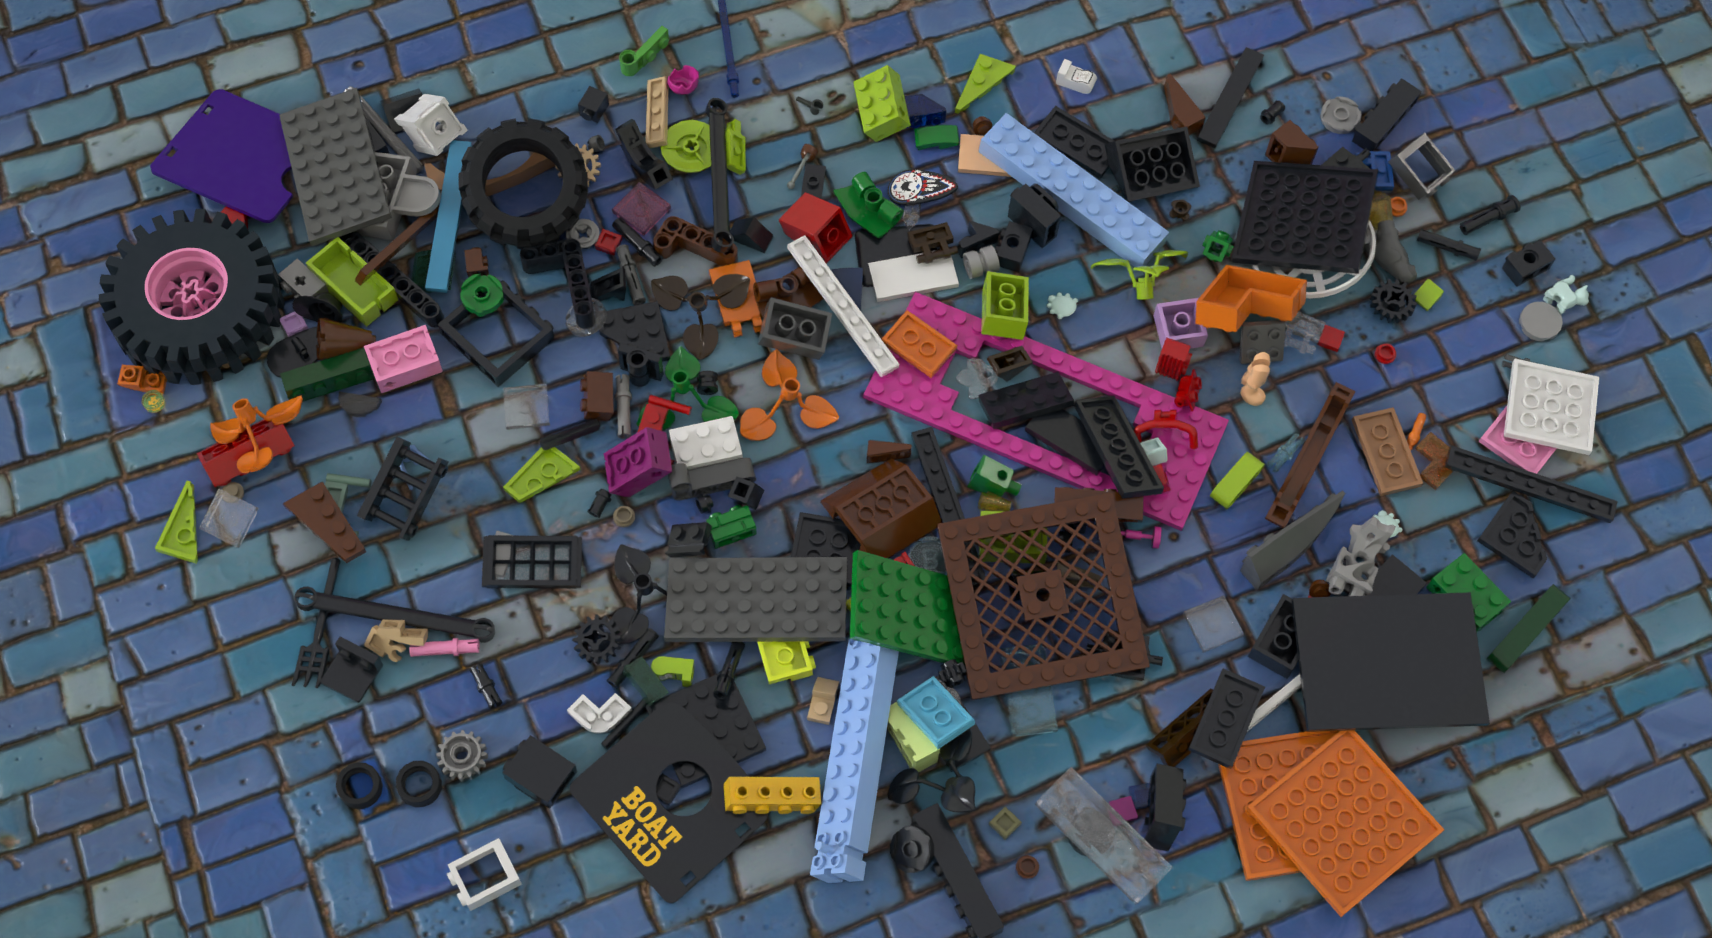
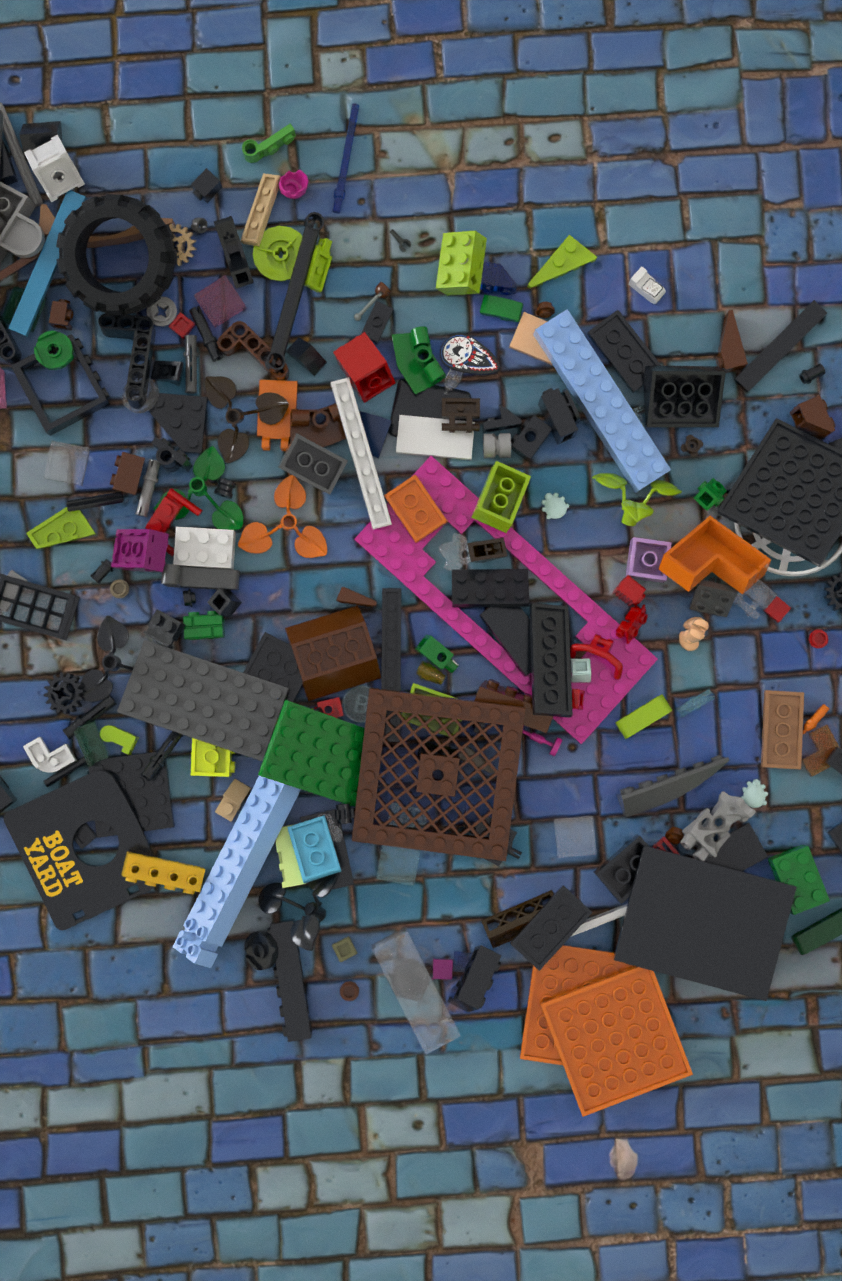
camera: 20 degrees right, 20 degrees up
reddish brown slope [1265,382,1356,528] -> none

